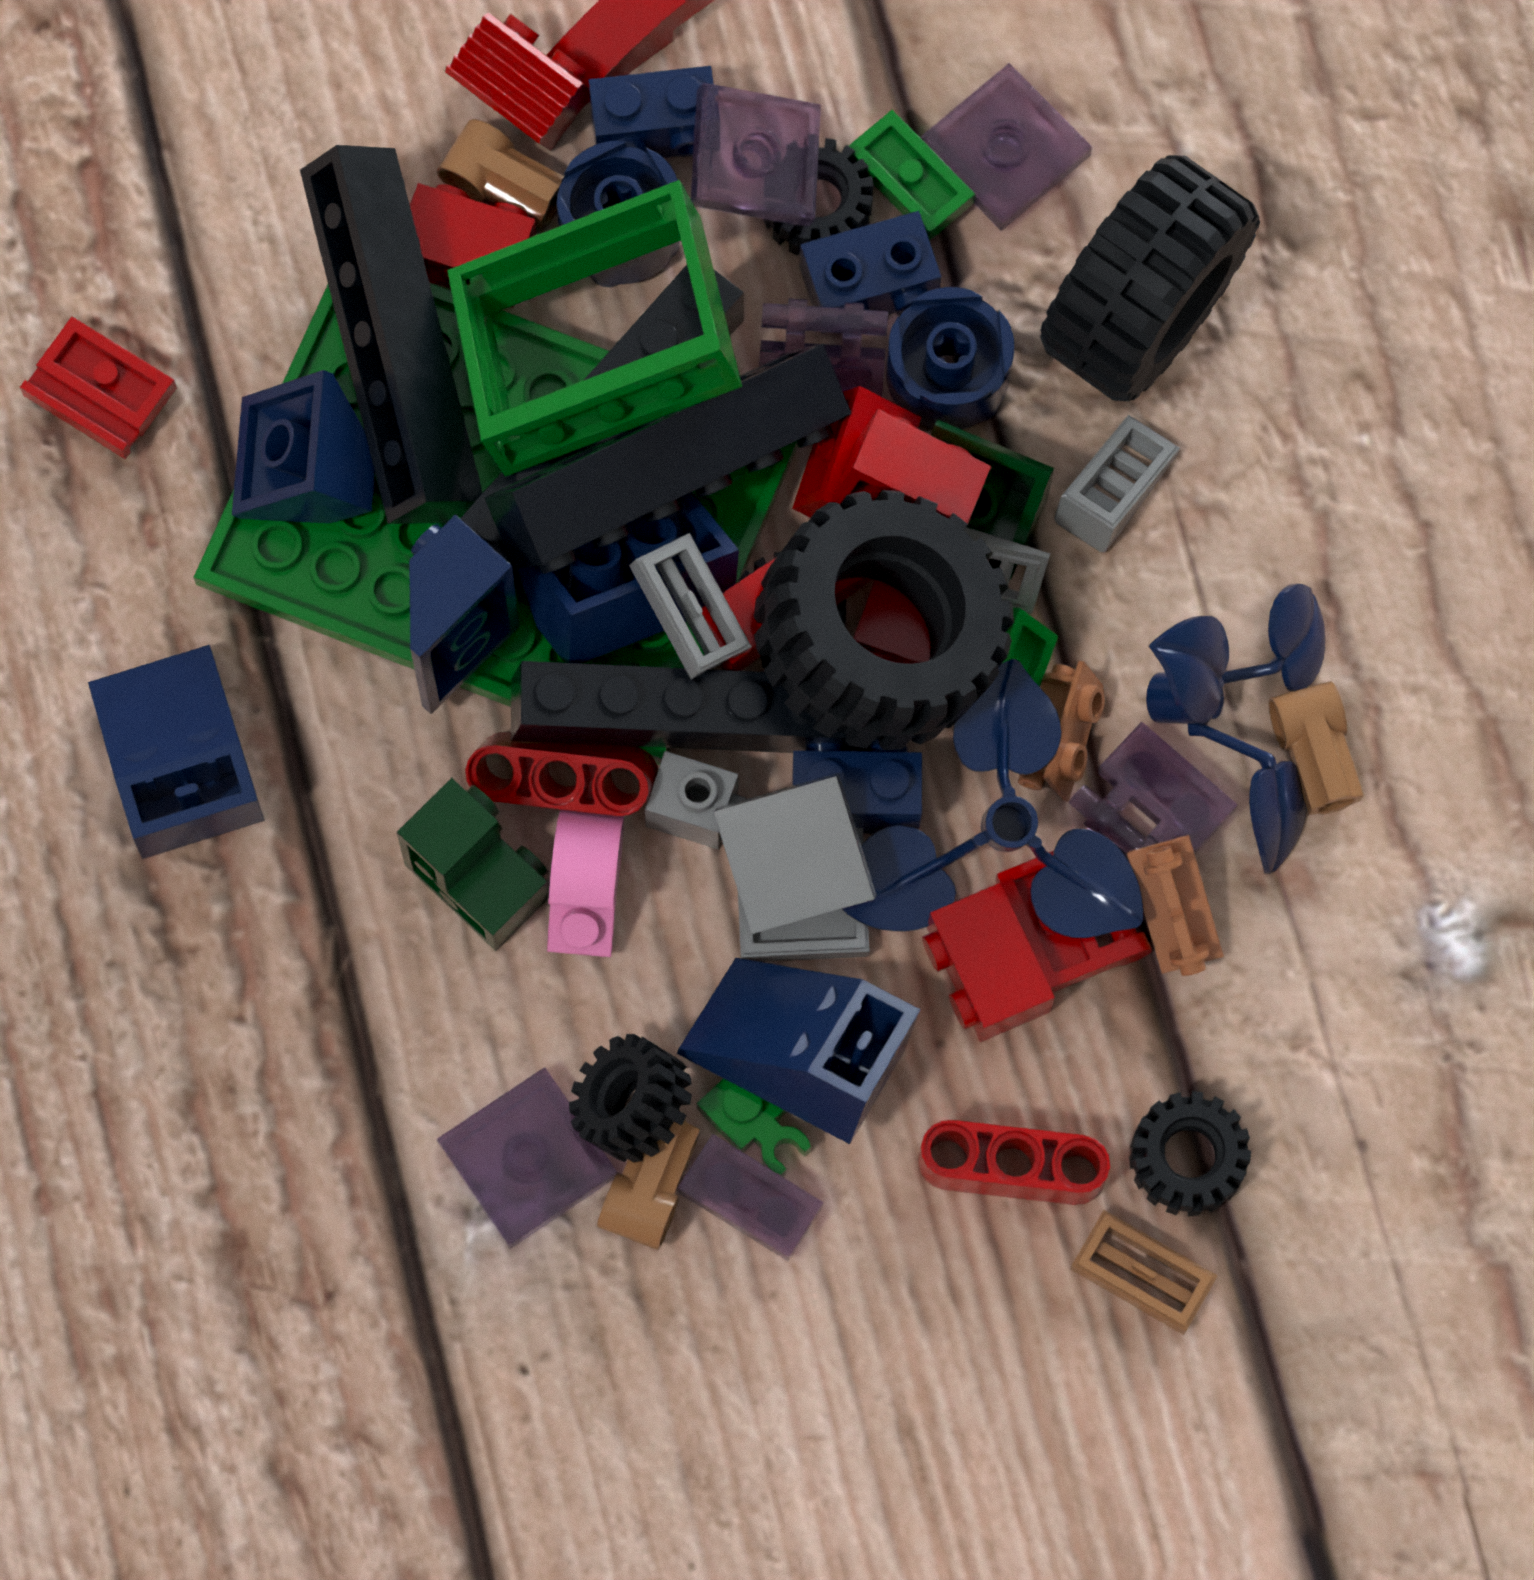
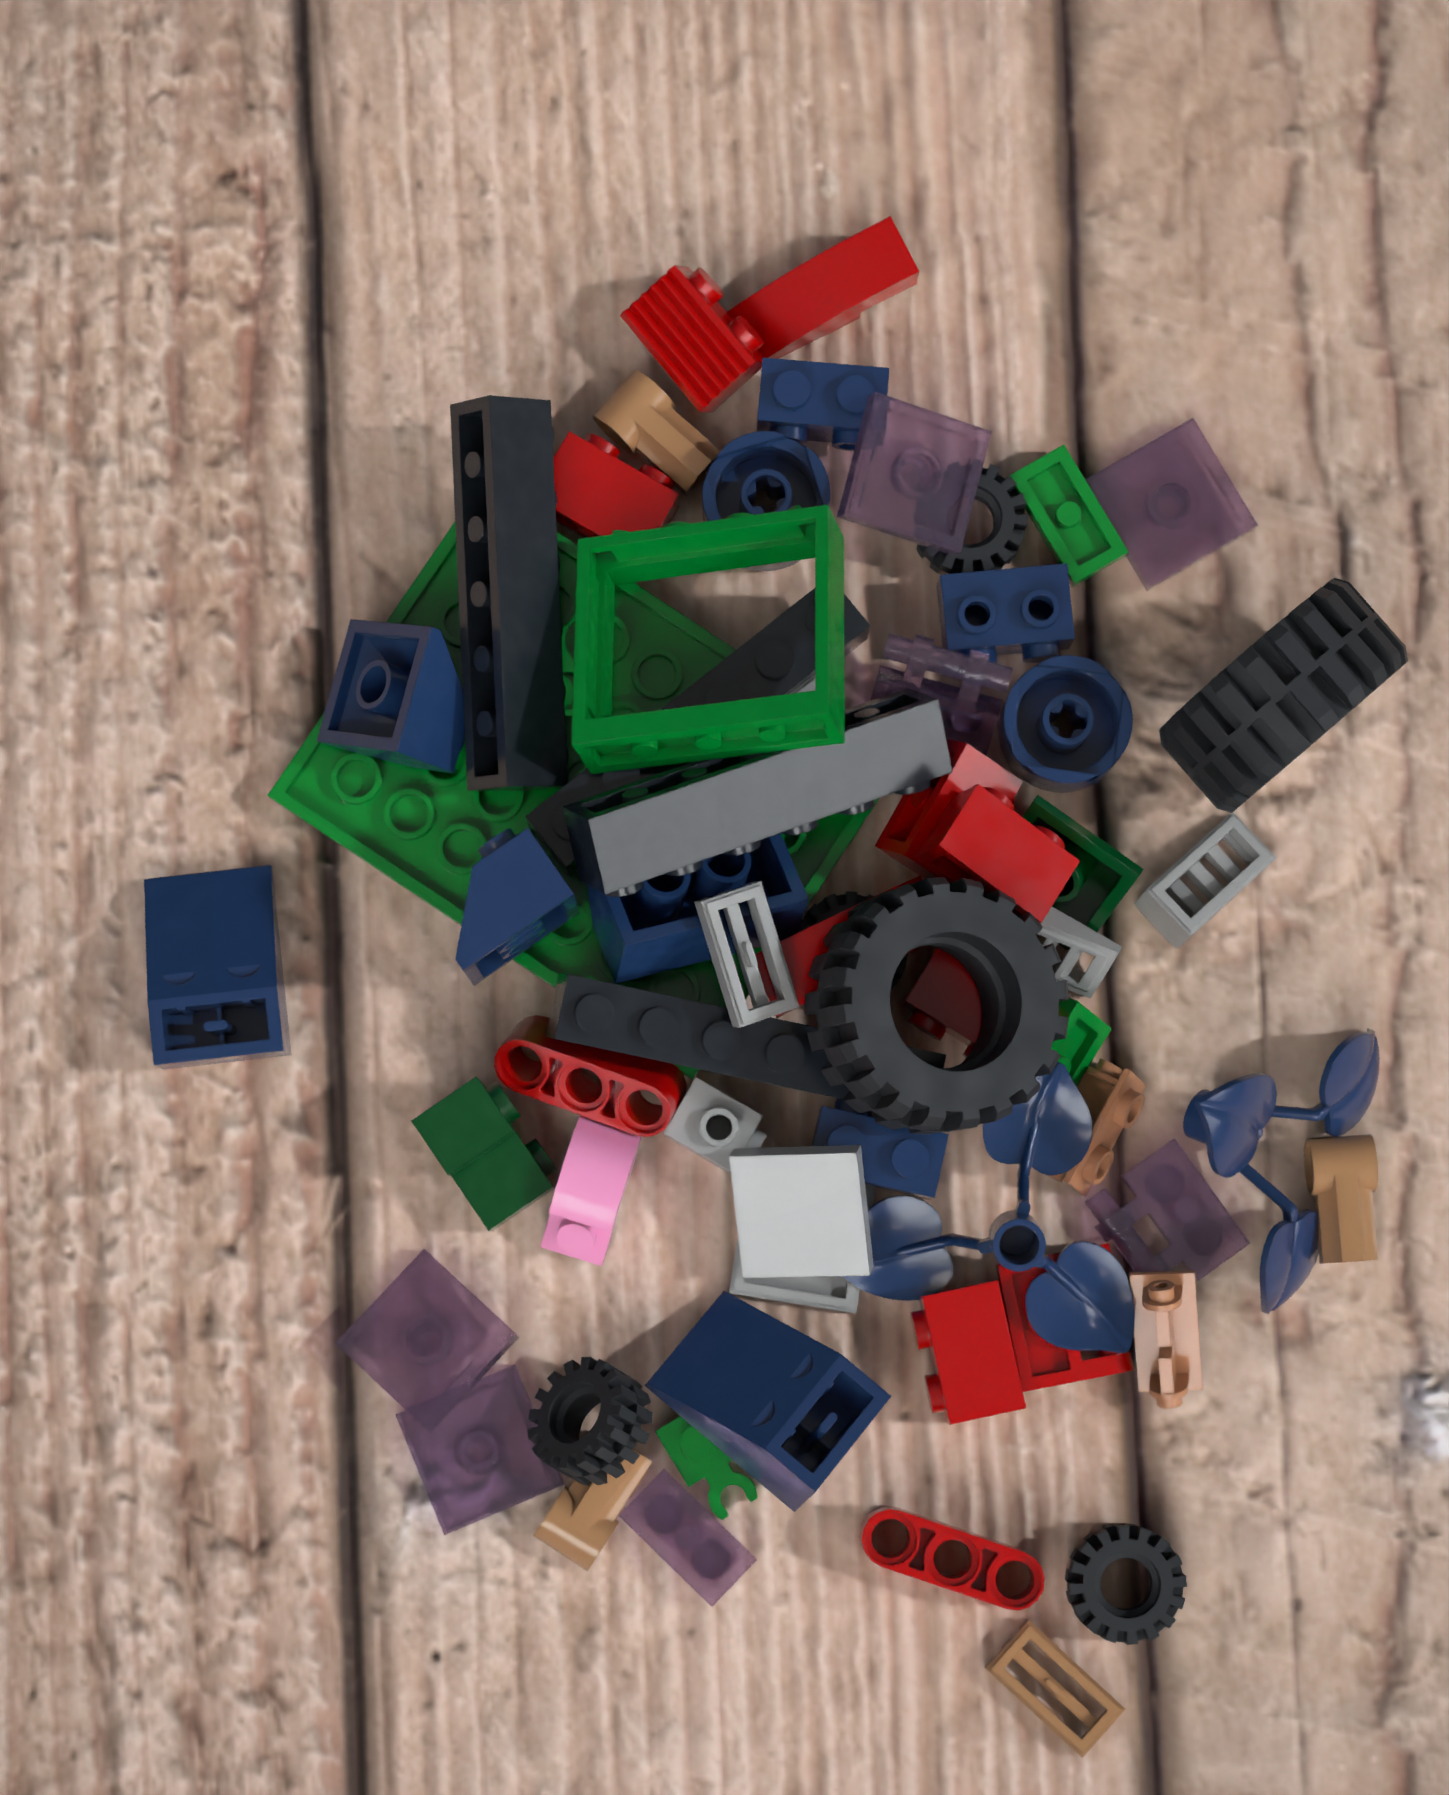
camera: 10 degrees right, 10 degrees up
red plate [20,316,177,460] -> none
none -> clear purple plate [335,1249,519,1433]

